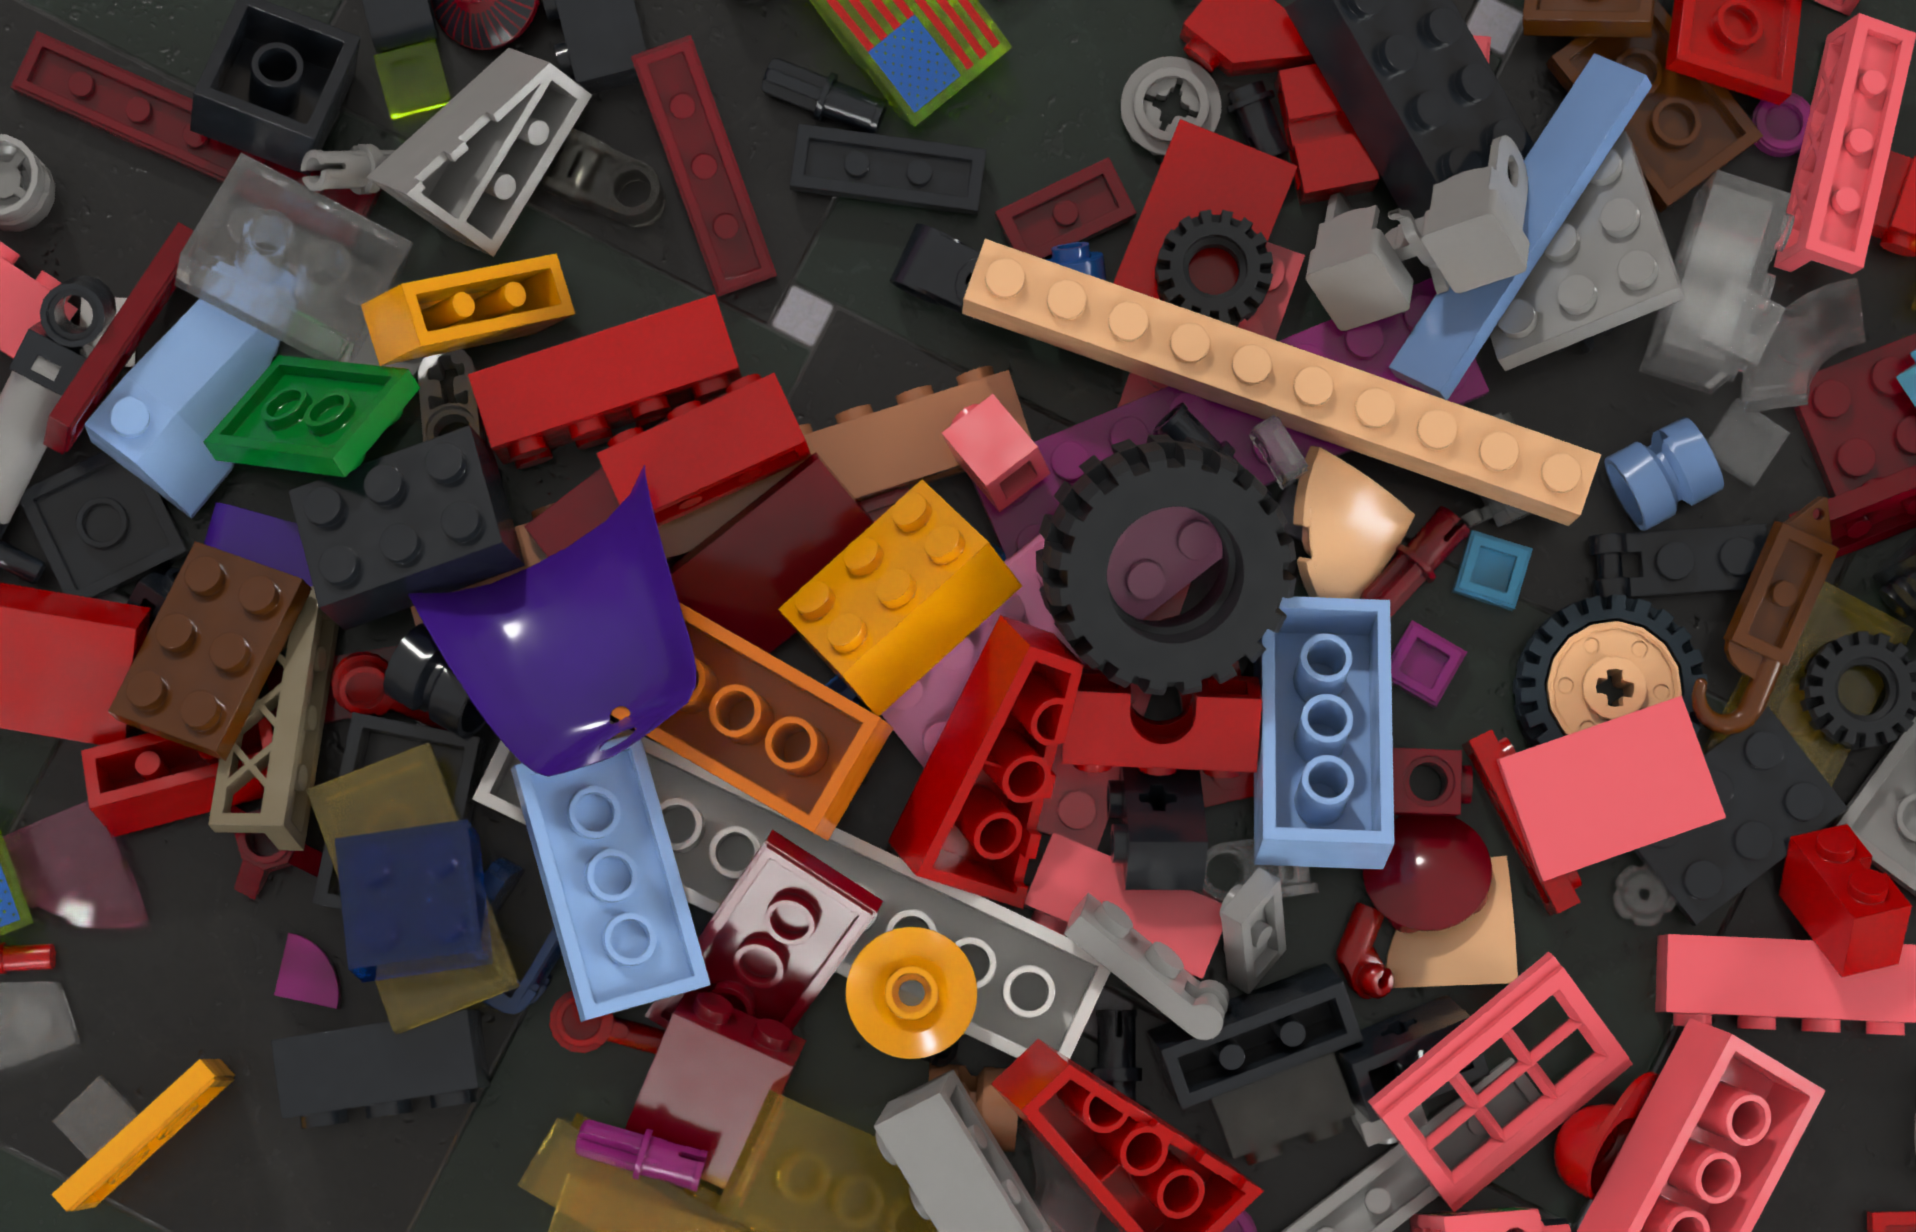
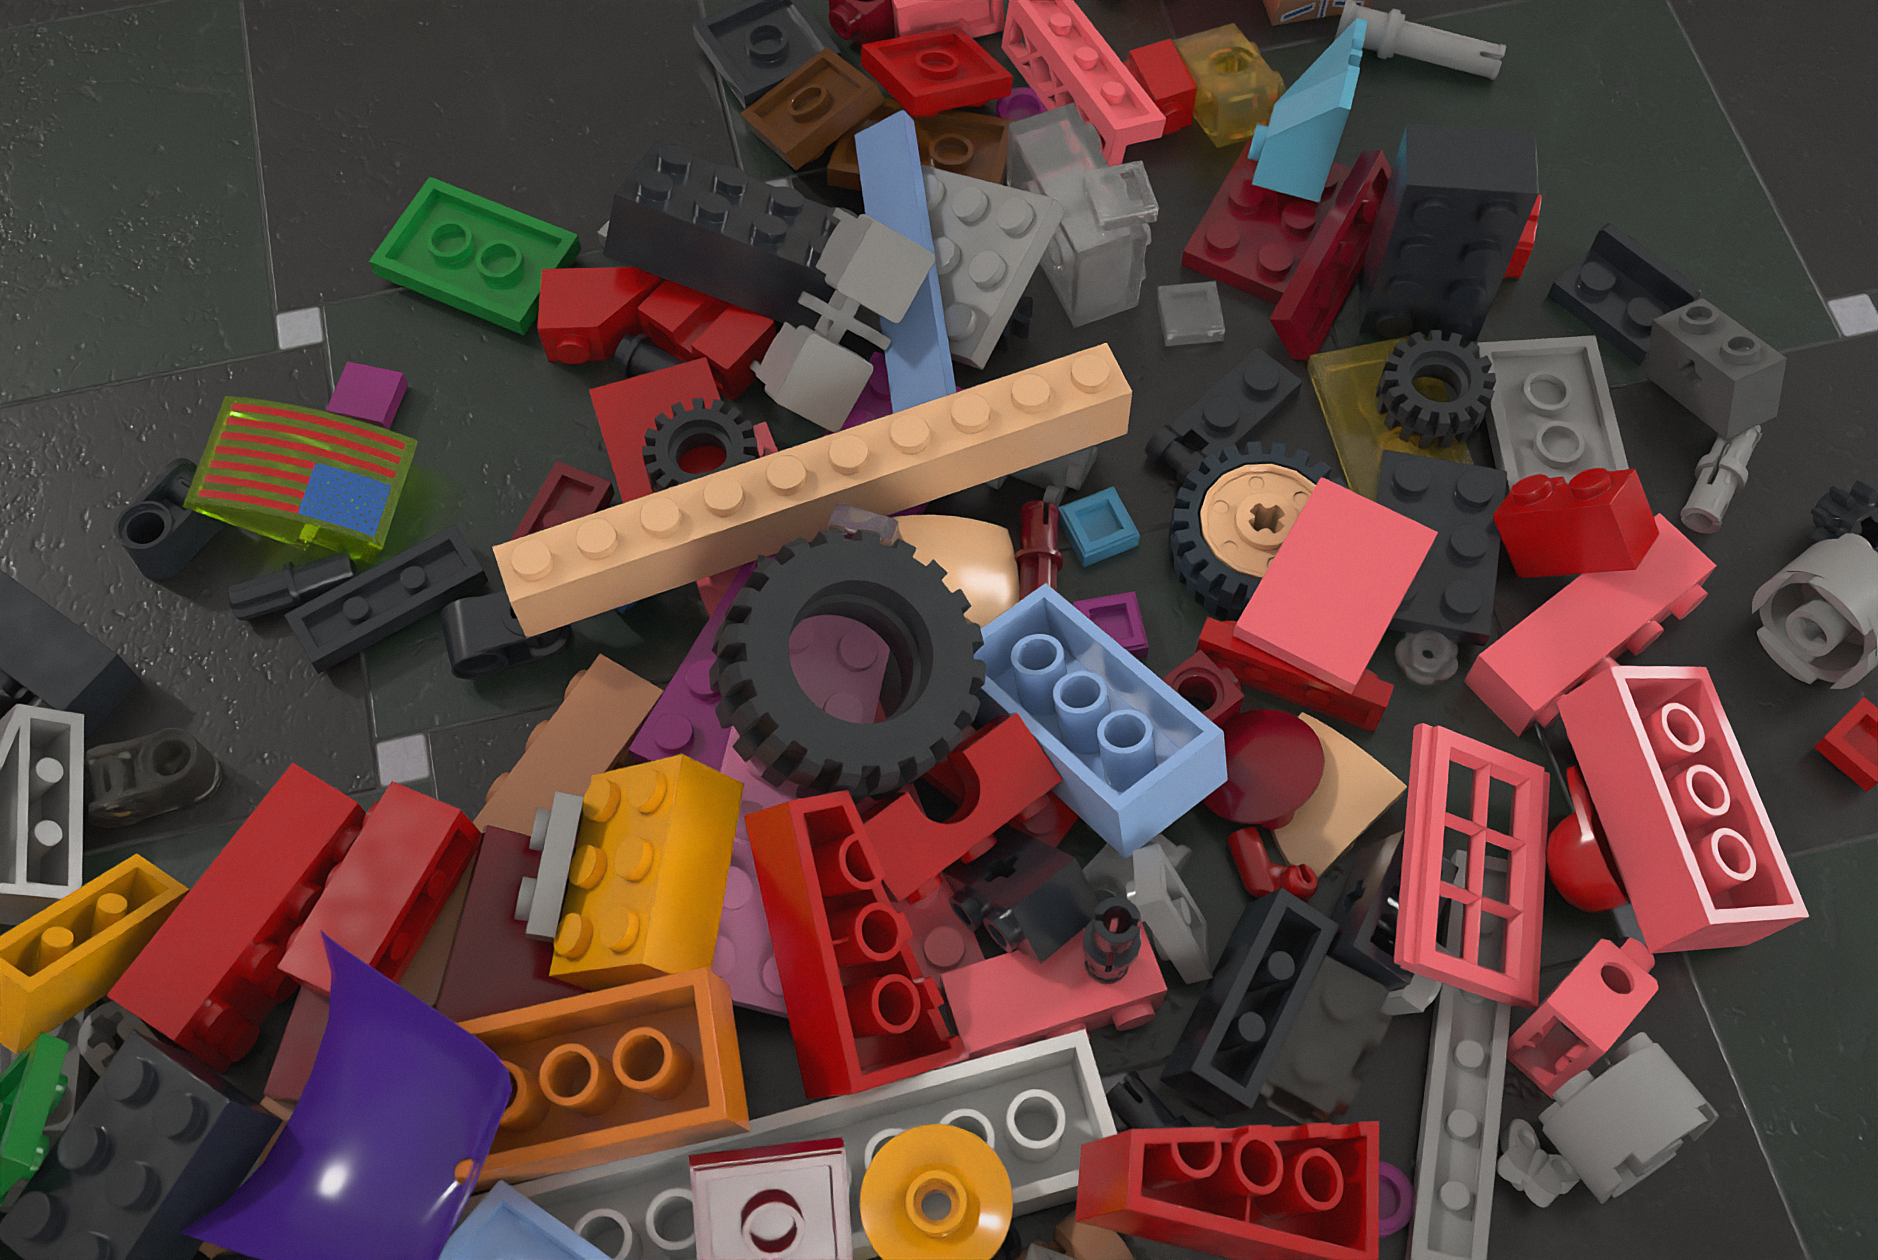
camera: 35 degrees left, 20 degrees down
dark red tile [630,35,777,297] -> none
coral brick [942,394,1051,512] -> none
light grey plate [1064,893,1230,1040] -> none
light grey gear [1121,56,1221,156] -> none
medium blue wheel [1604,417,1724,531] -> none
reddish brown plate [1691,496,1839,735] -> none
clear tile [1741,278,1866,413] -> none
none -> light grey plate [514,791,583,943]
none -> black pin [1083,897,1141,984]

